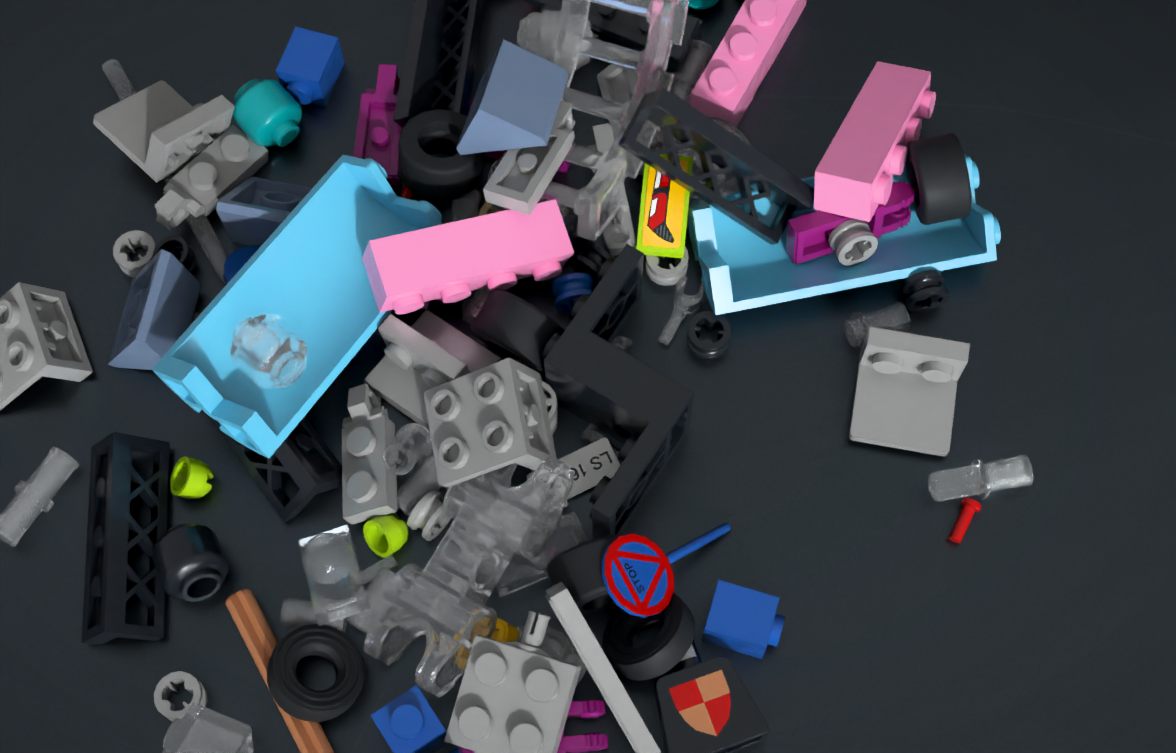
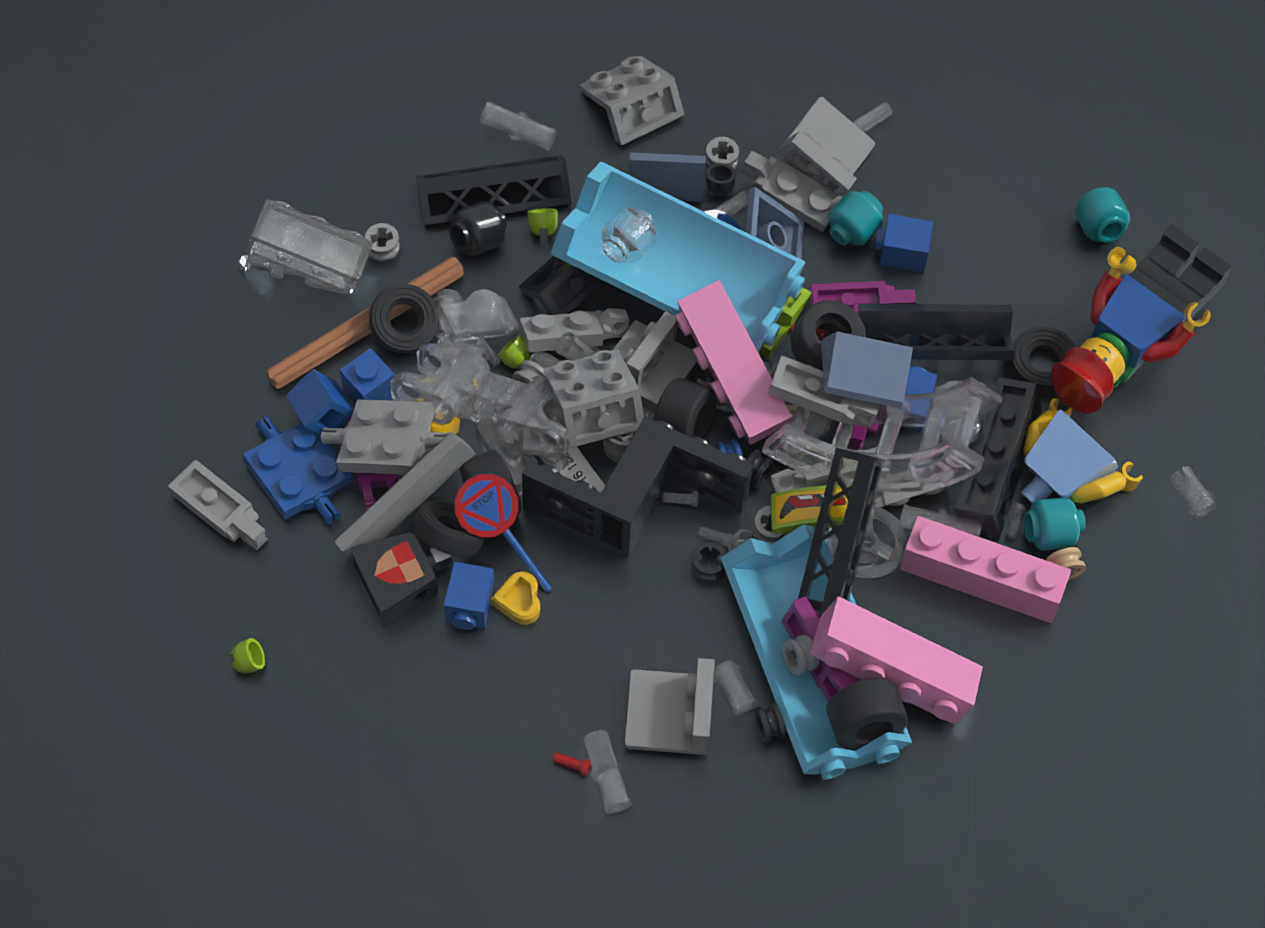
camera: 80 degrees right, 5 degrees down
none -> yellow tile [491,571,540,625]

